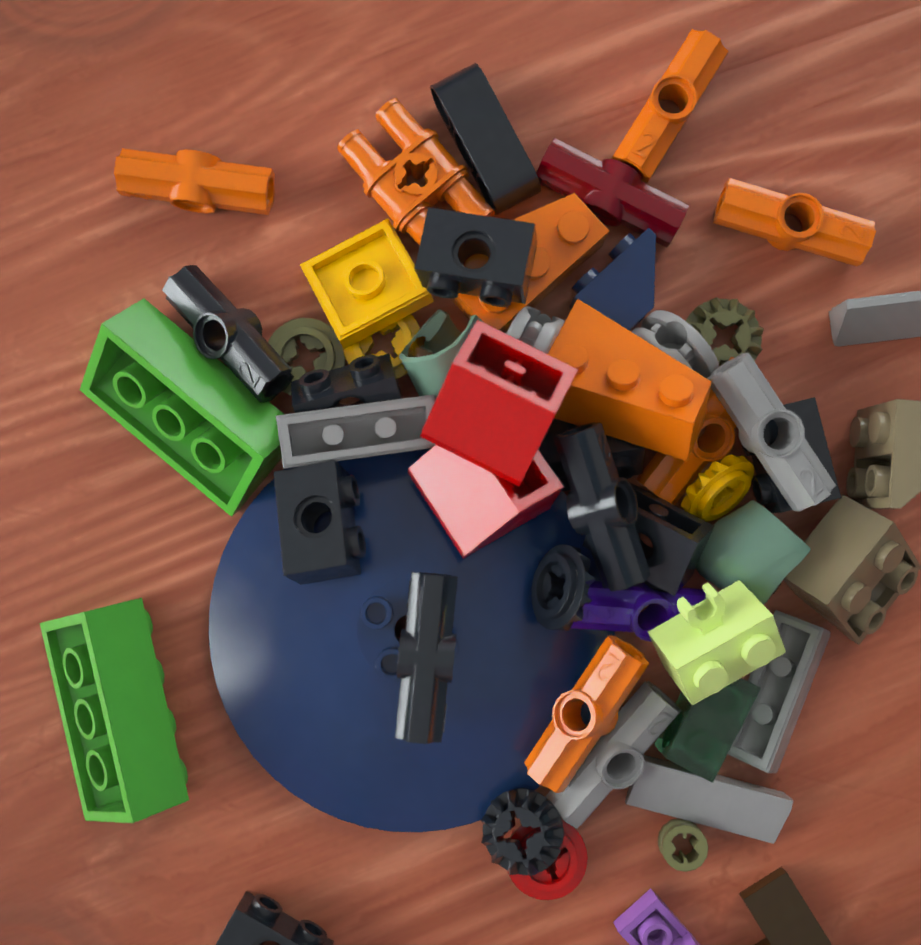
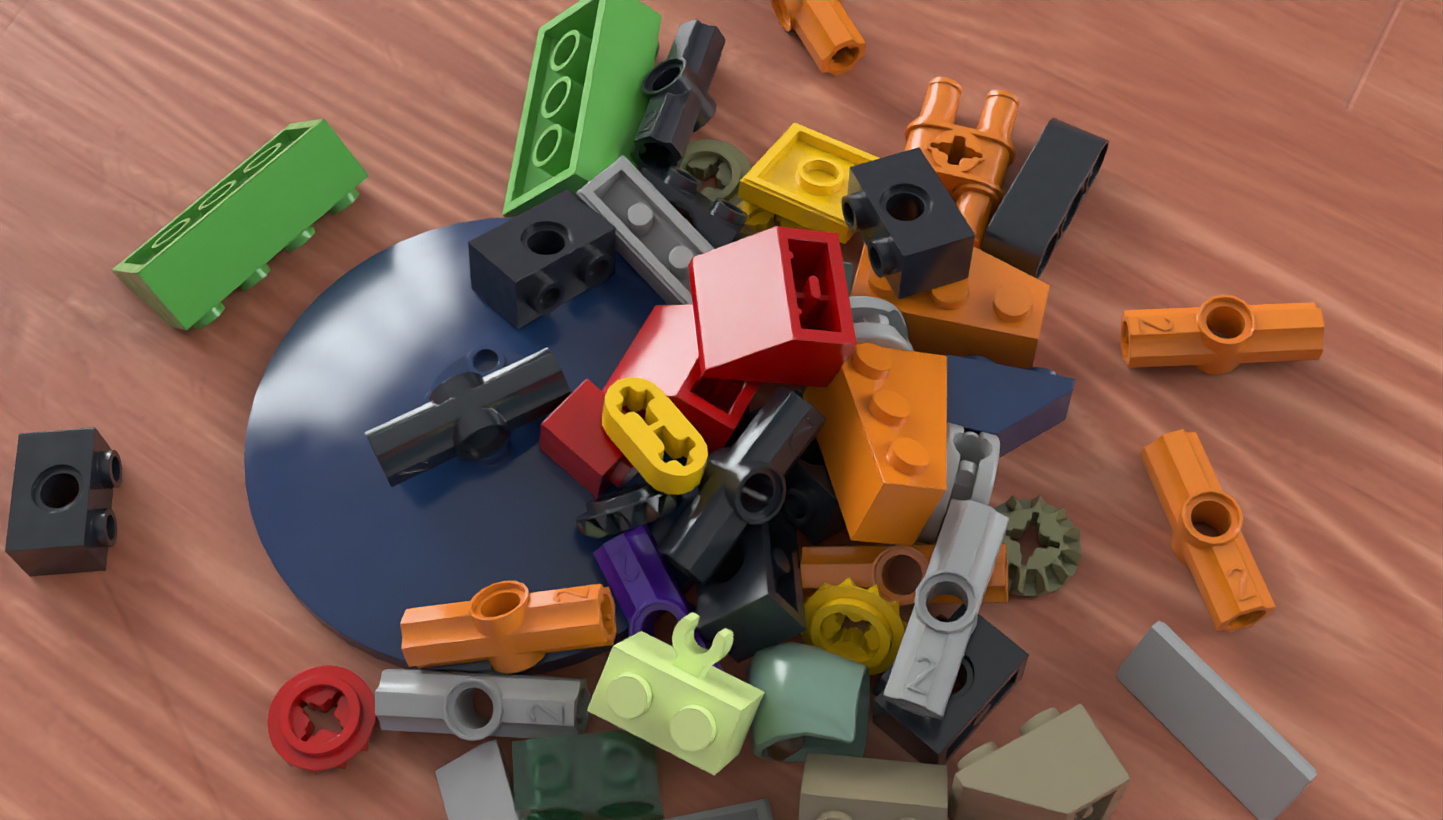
camera: 60 degrees right, 25 degrees down
black gear [481,788,564,876] -> none
dark red piece [536,138,689,248] -> none
none -> red brick [538,379,638,498]
none -> yellow beam [602,377,708,495]

